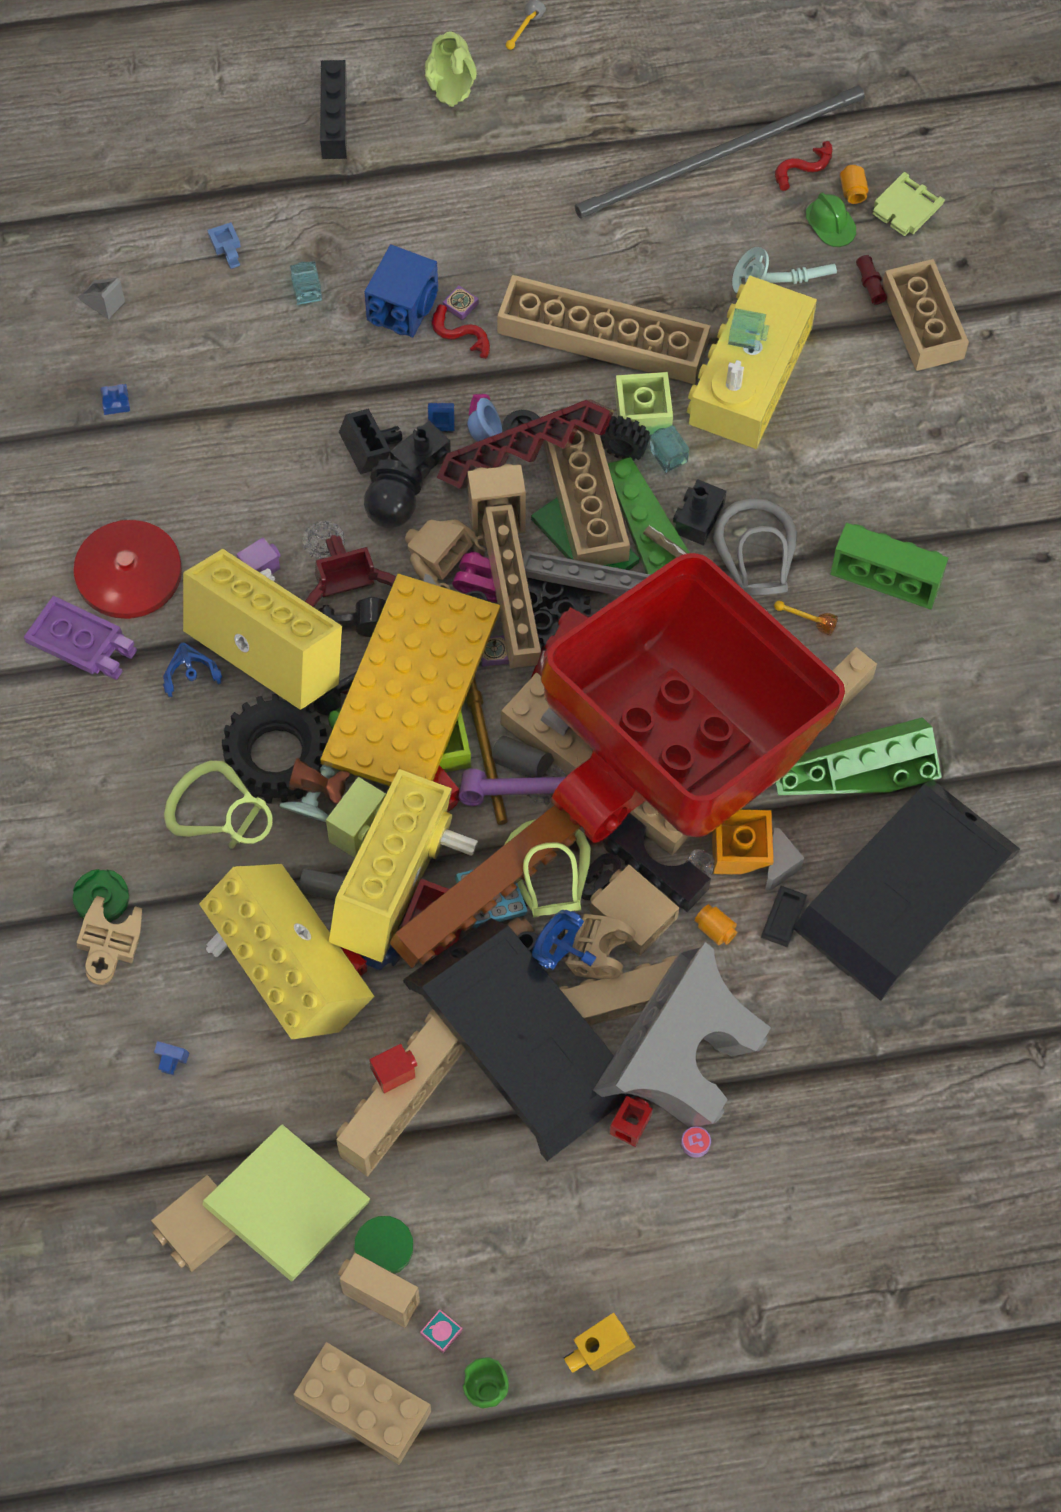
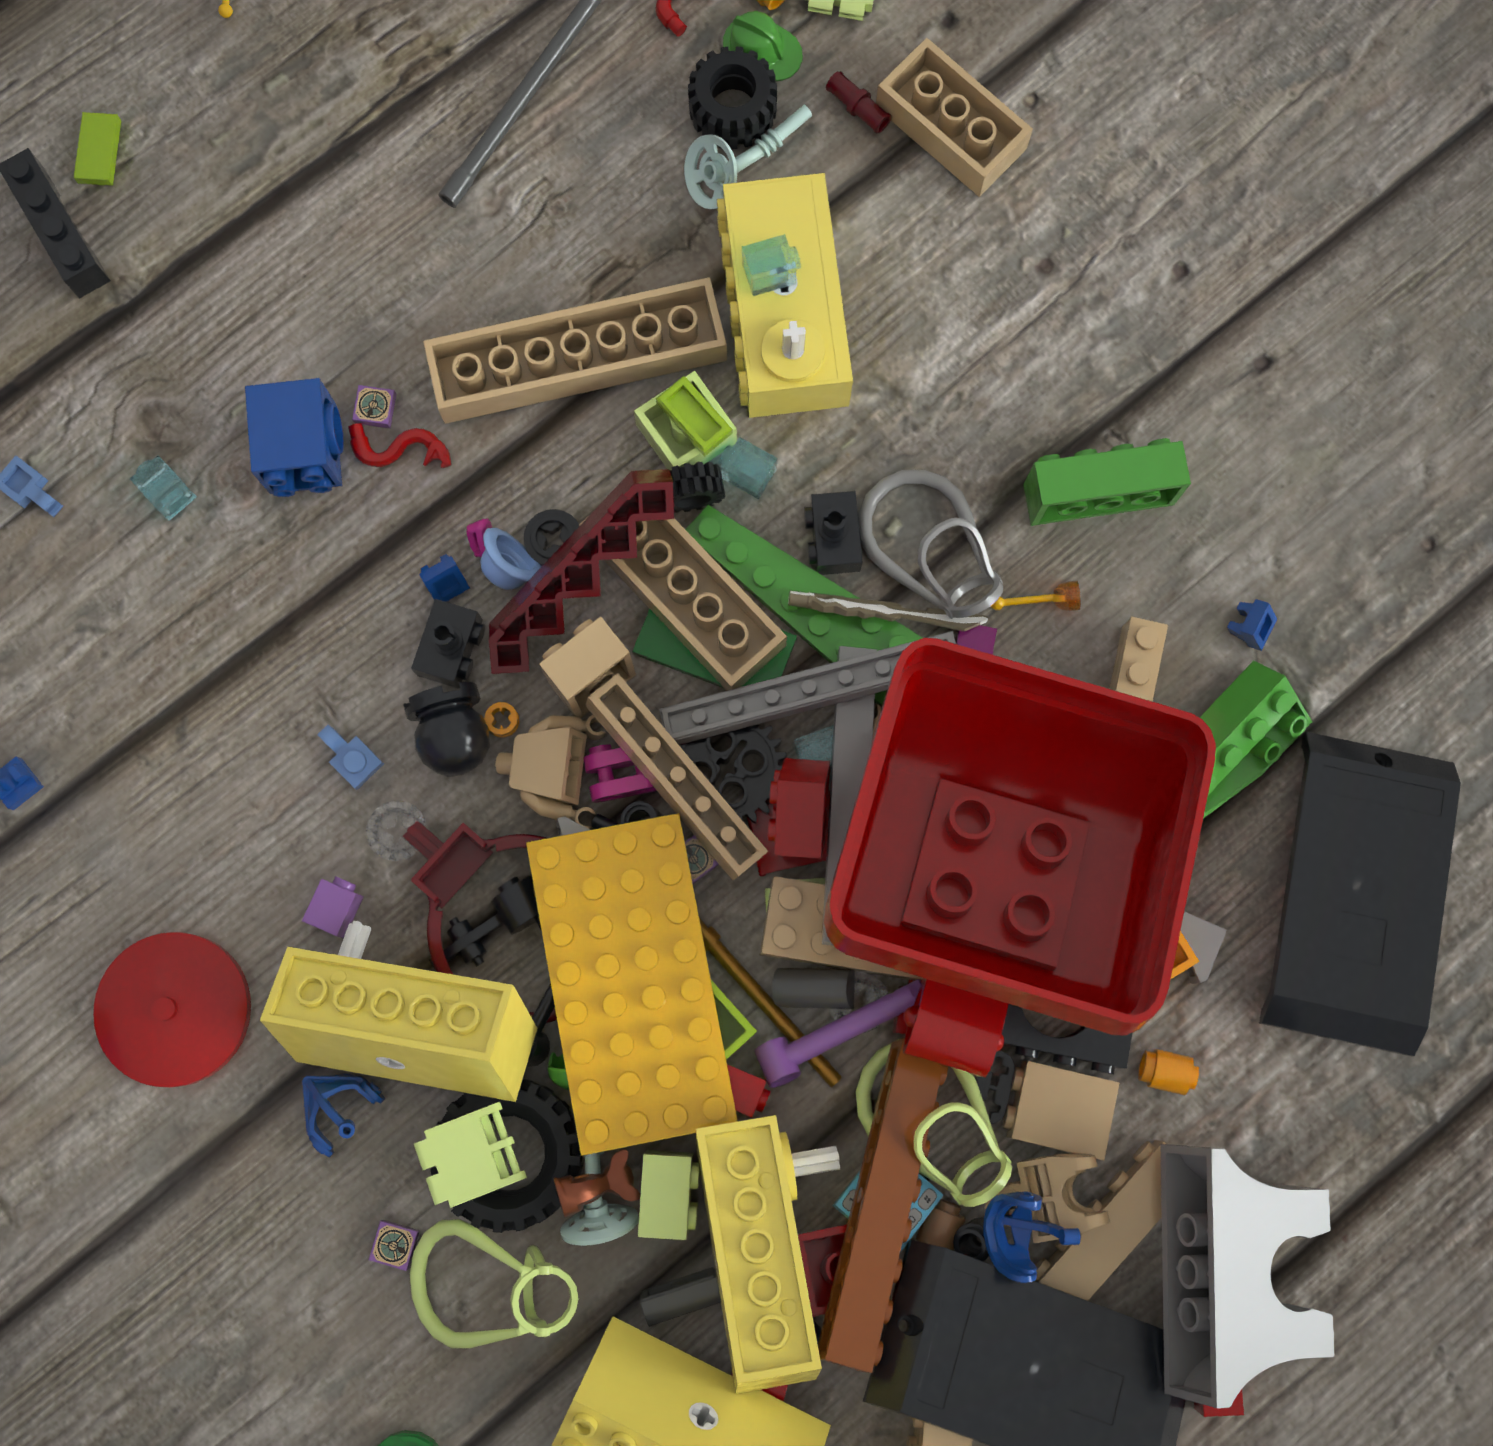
camera: 30 degrees left, 15 degrees up
medium lavender tile [24,596,137,680] -> none
black brick [339,409,403,474] -> none
yellowish green hair [425,32,477,107] -> none
tile [681,1126,711,1158] -> none
black tile [761,886,807,947] -> none
none -> lime tile [74,112,121,186]
none -> medium blue plate [317,724,384,790]
none -> tile [369,1220,420,1271]
none -> yellowish green plate [414,1102,527,1208]
none -> light orange bush [484,702,520,738]
none -> lime tile [656,376,733,457]
none -> black tyre [688,46,777,149]
none -> blue tile [1227,599,1277,651]

